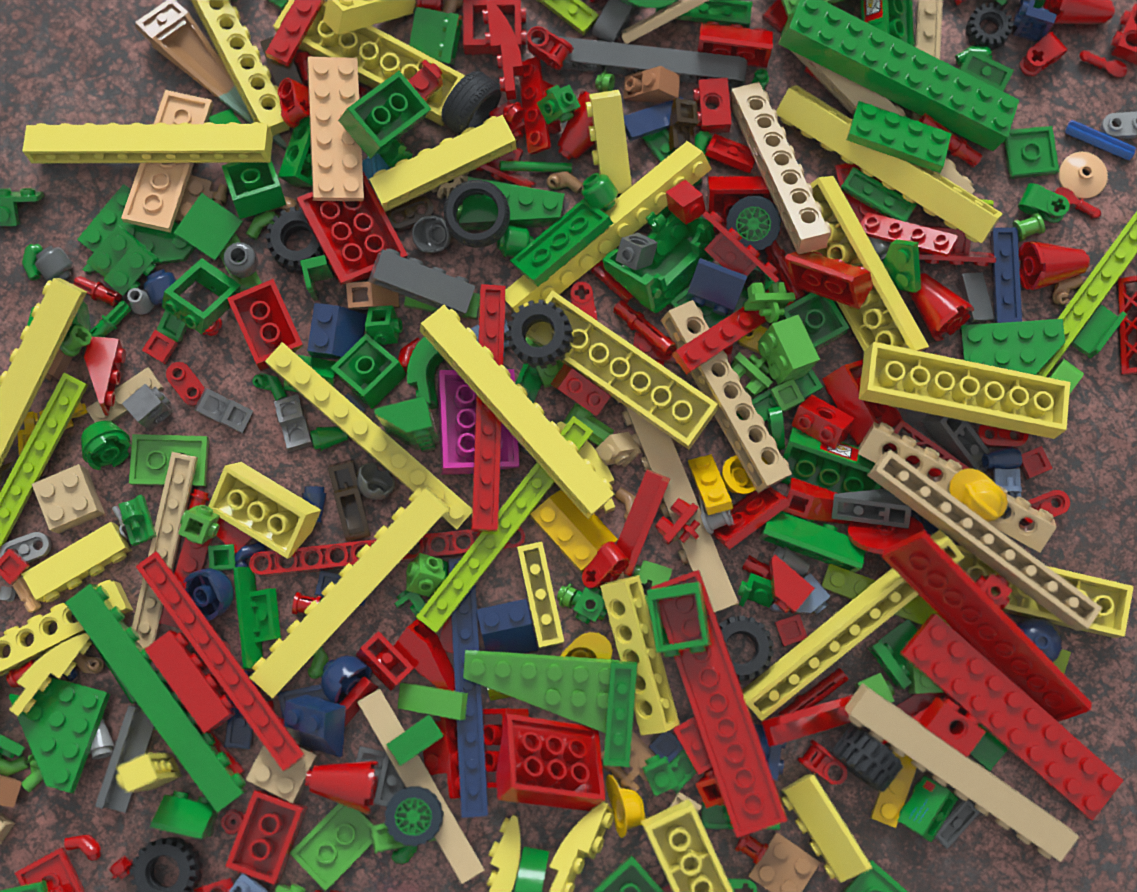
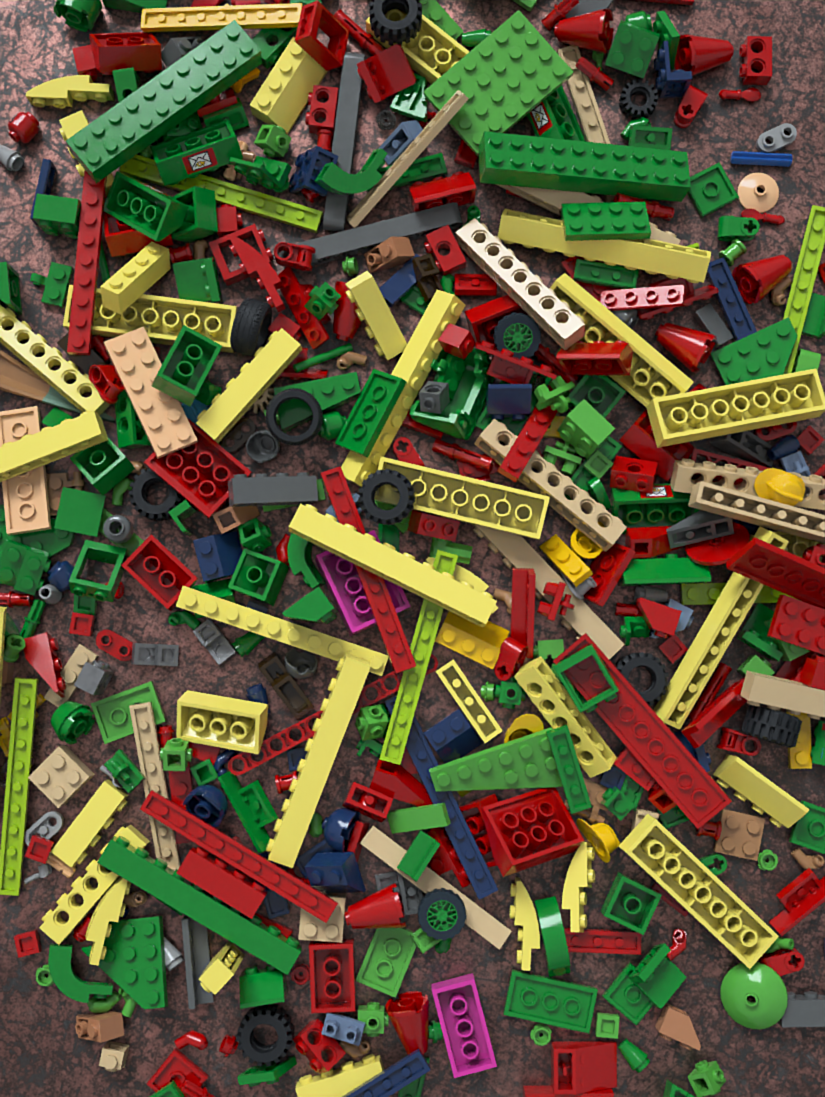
camera: 25 degrees left, 5 degrees up
red bracket [409,60,444,102] -> none
red plate [503,102,525,126] -> none
green head [581,173,618,211] -> none
tan brick [595,432,641,467] -> none
green wing [883,239,921,292] -> none

